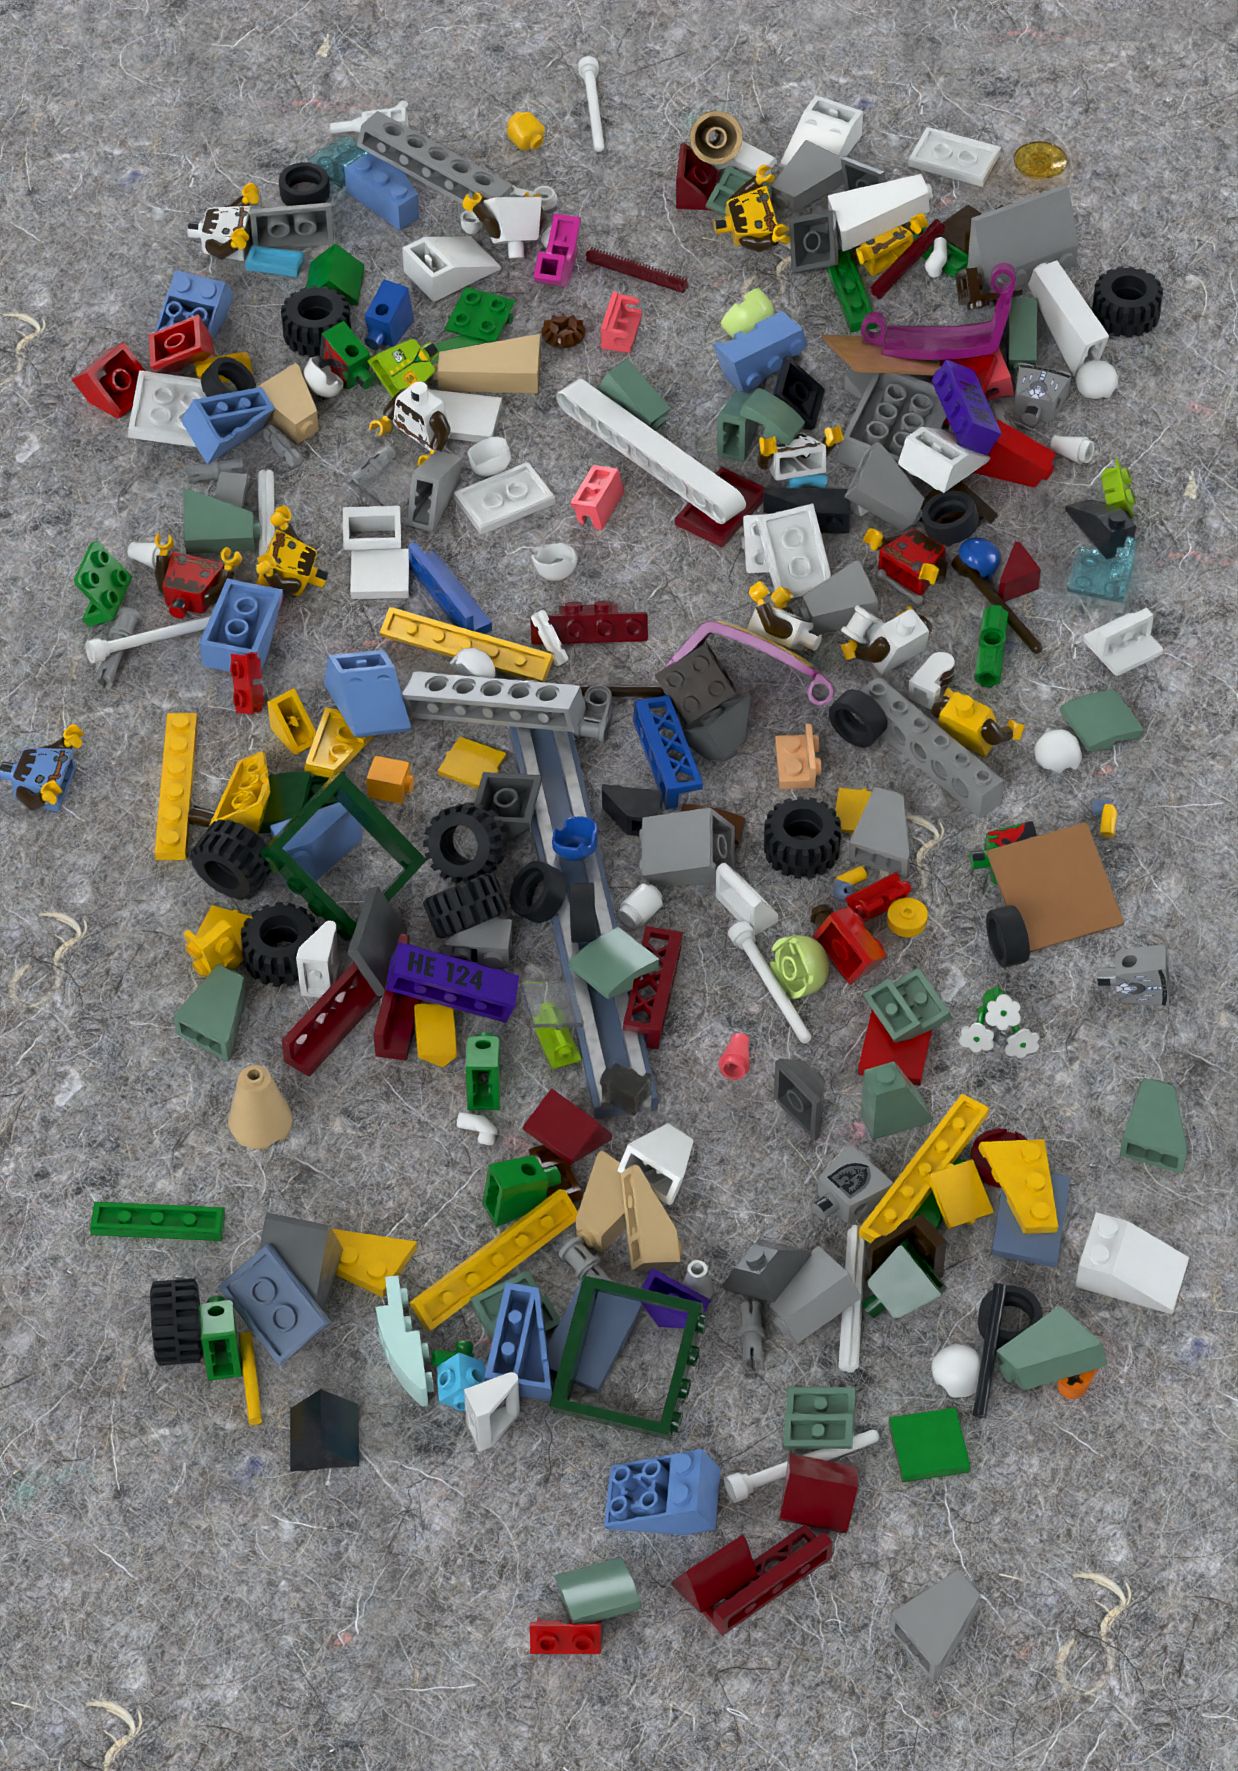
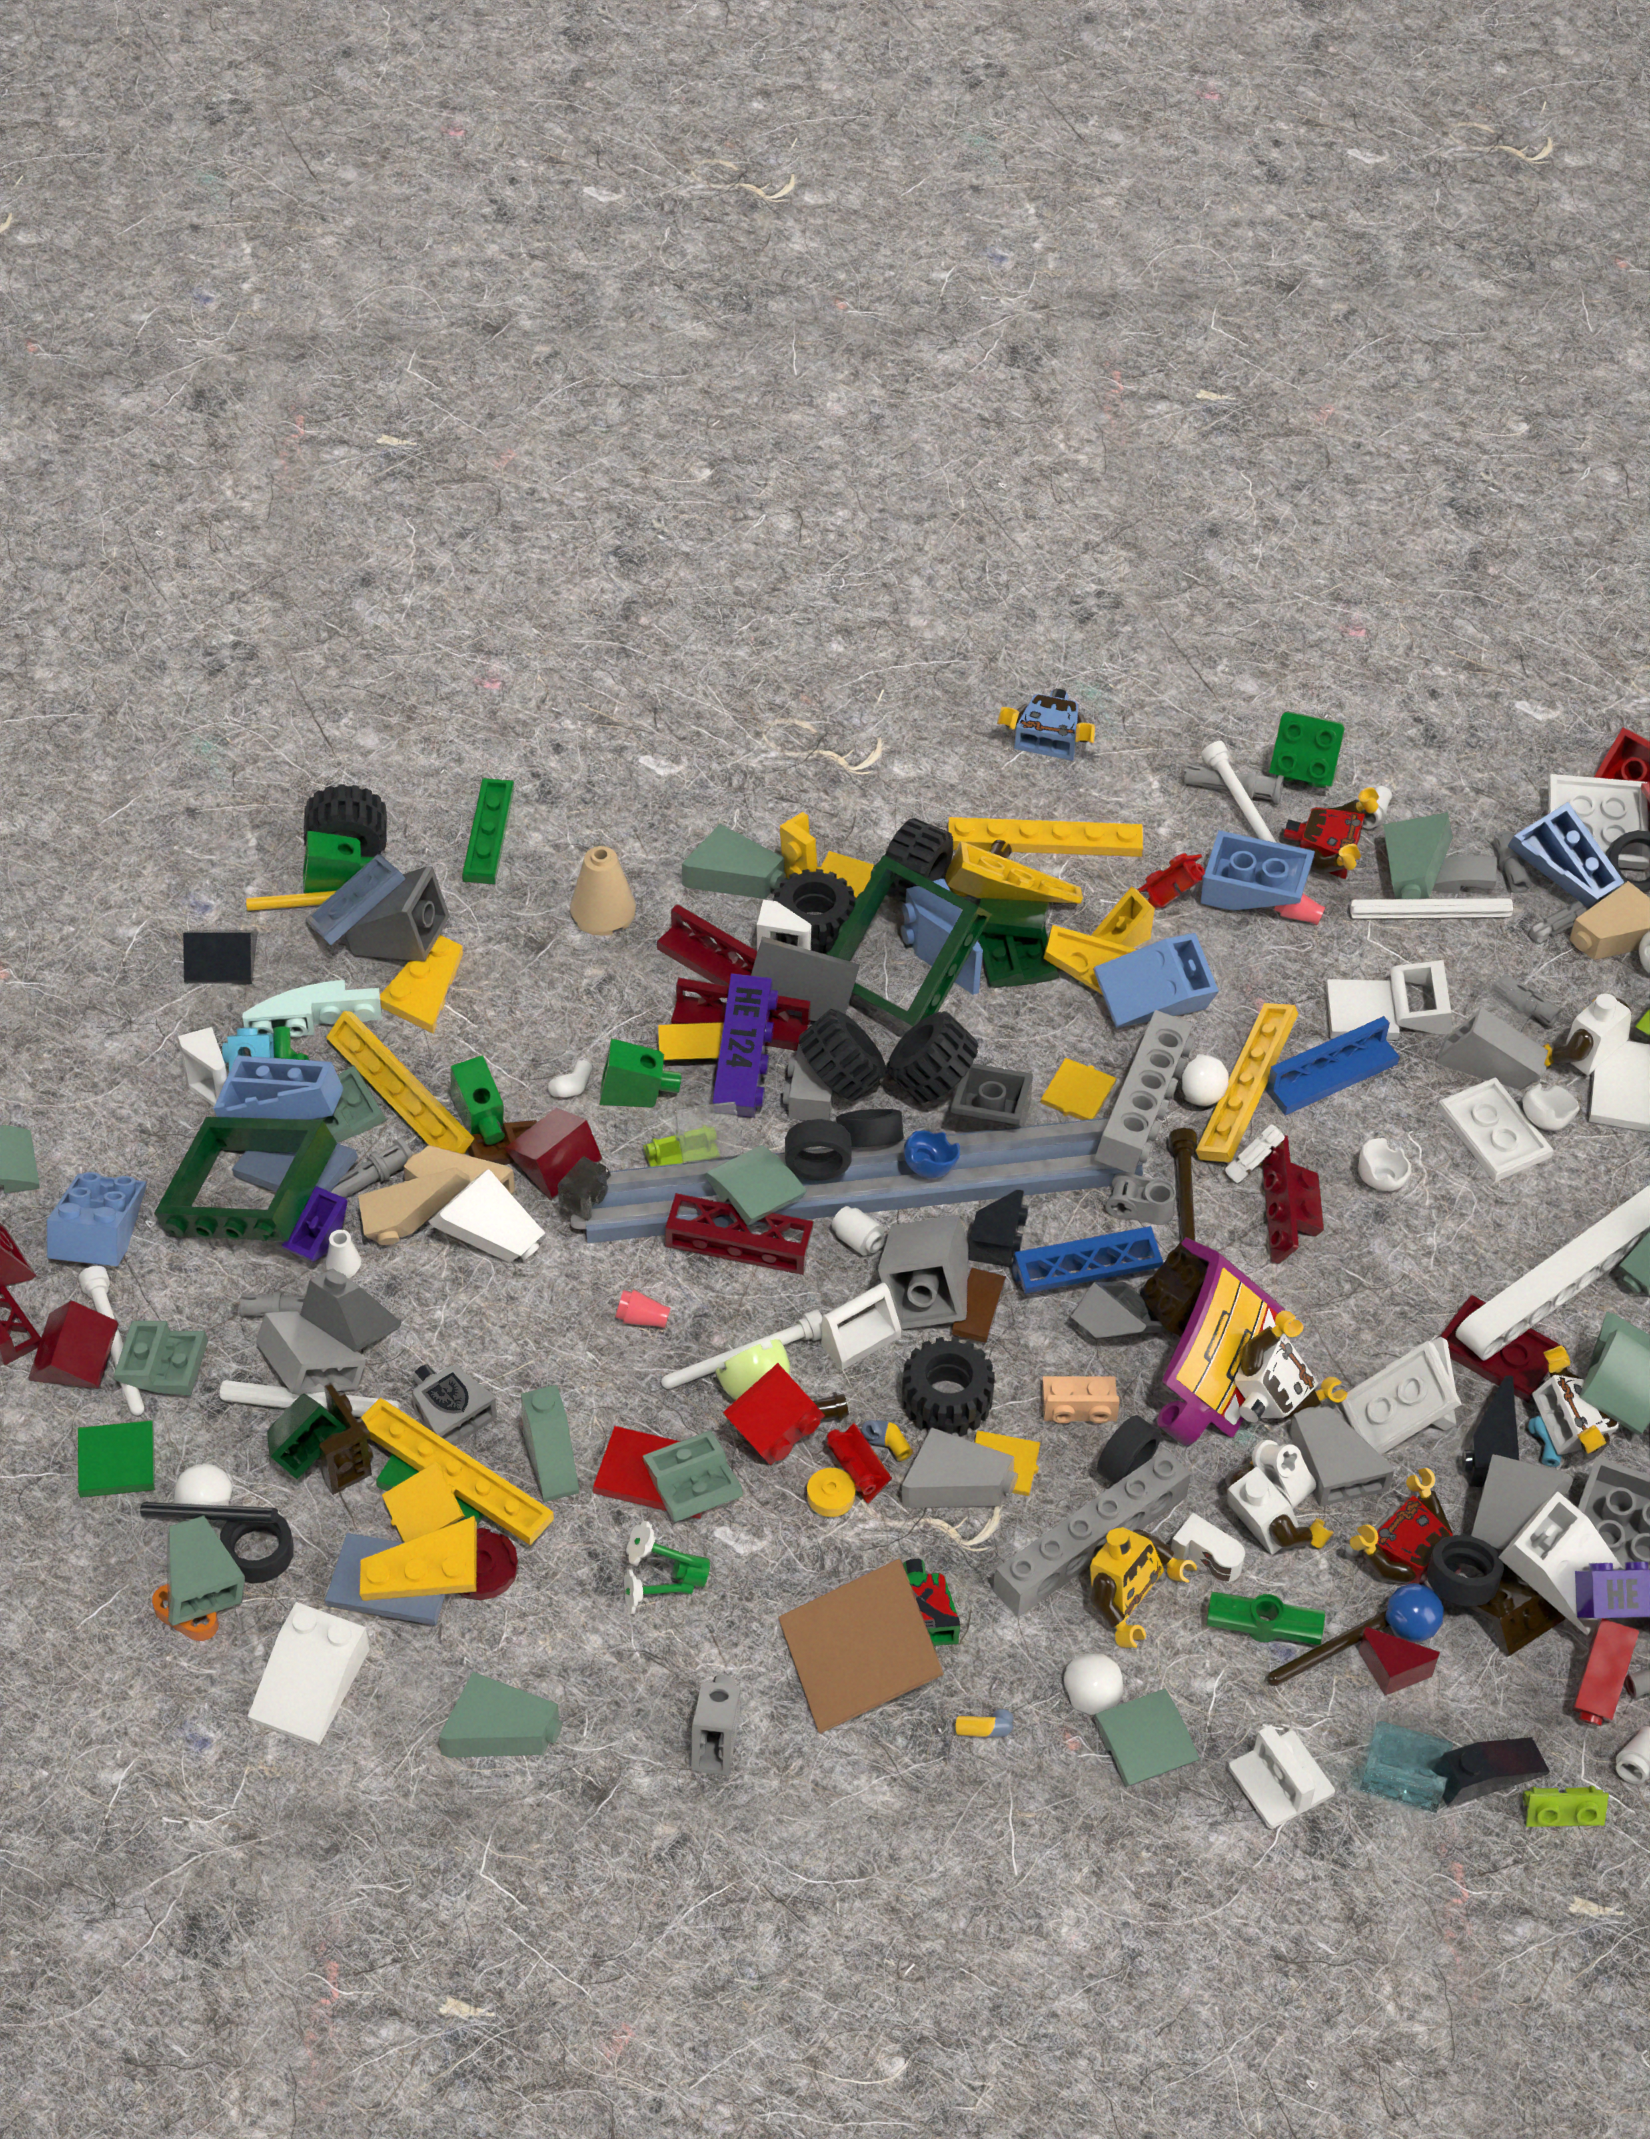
camera: 90 degrees right, 0 degrees up
torso [256,505,328,596] -> none
light orange brick [366,756,415,804] -> none
coral hinge [570,465,625,530] -> none
dark grey slope [774,1058,825,1141] -> none
black tyre [986,905,1030,968] -> none

